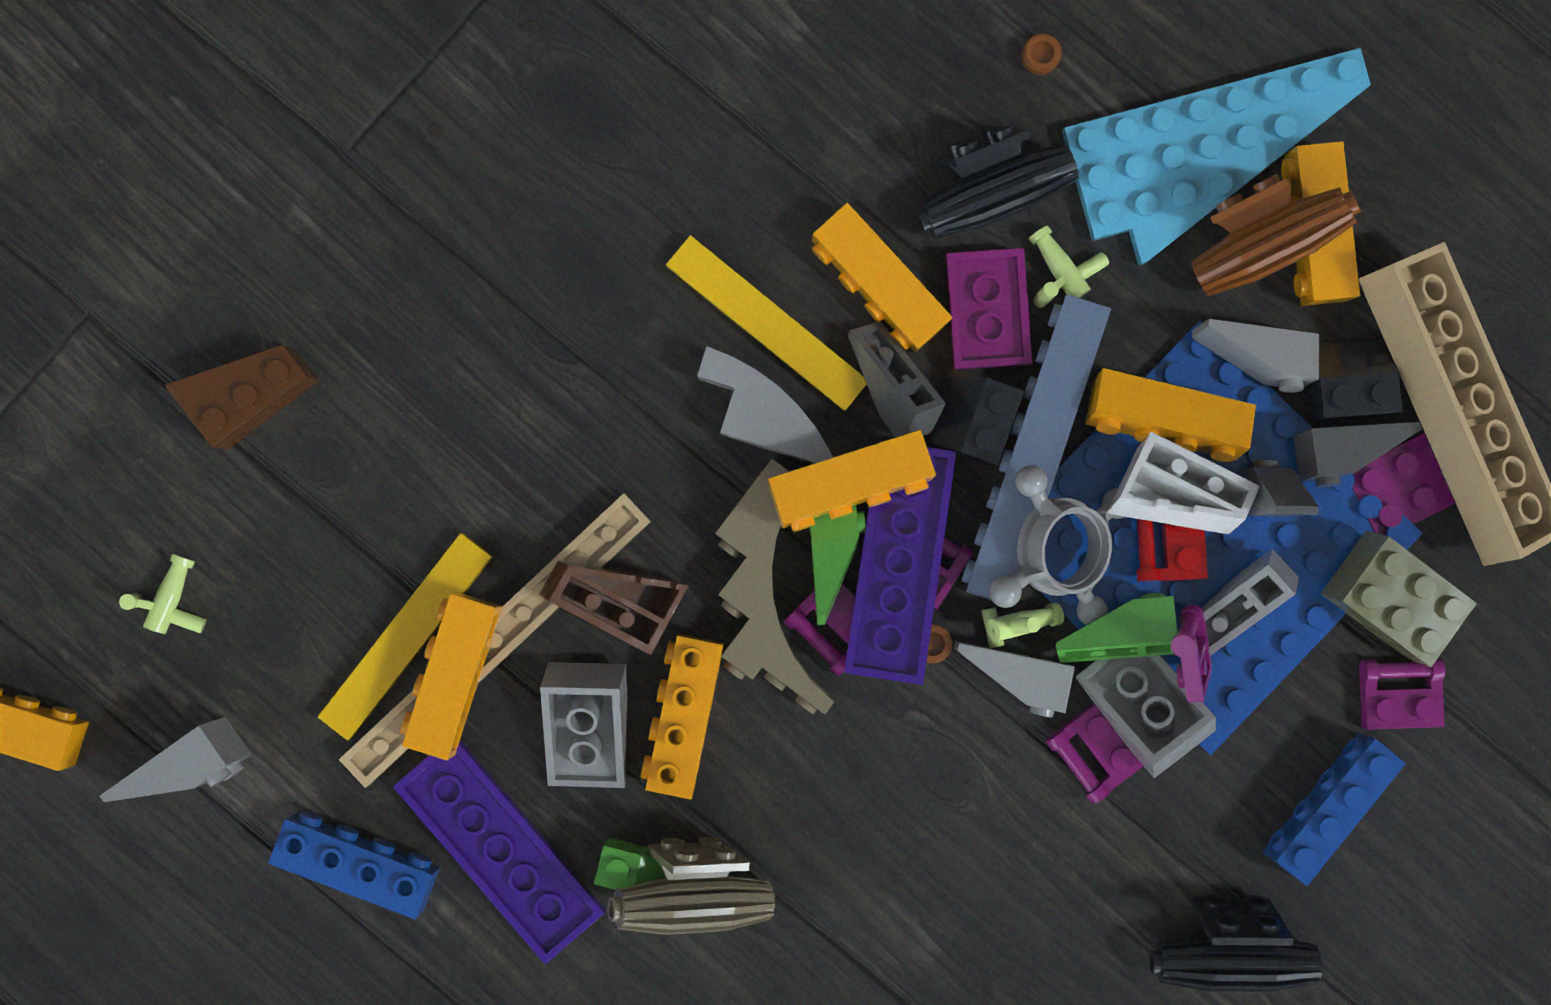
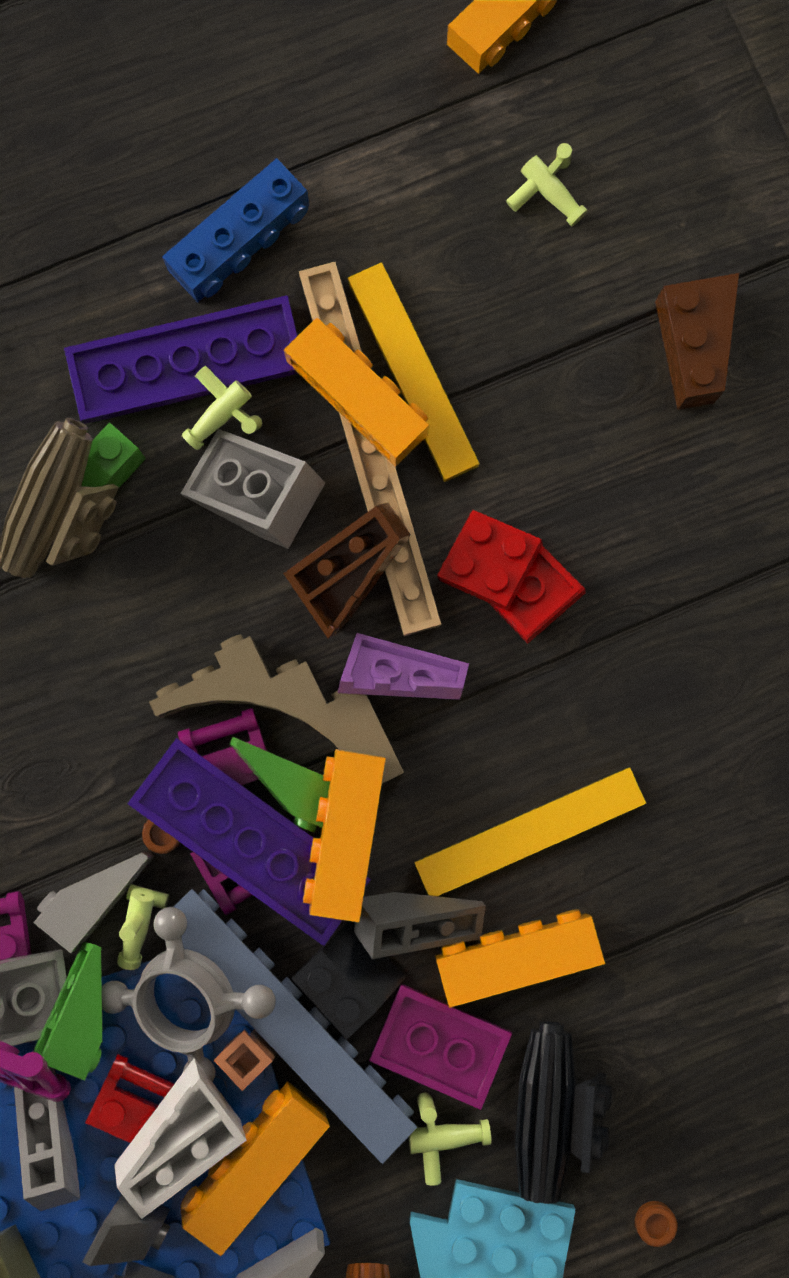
camera: 120 degrees right, 5 degrees down
light grey slope [100,717,252,802] -> none
light orange brick [641,633,724,800] -> none
light grey slope [697,347,833,464] -> none
none -> yellowish green piece [182,365,262,450]
none -> nougat brick [214,1029,276,1091]
none -> medium lavender wing [338,633,469,700]
none -> red plate [437,510,543,611]
none -> red plate [489,546,586,644]

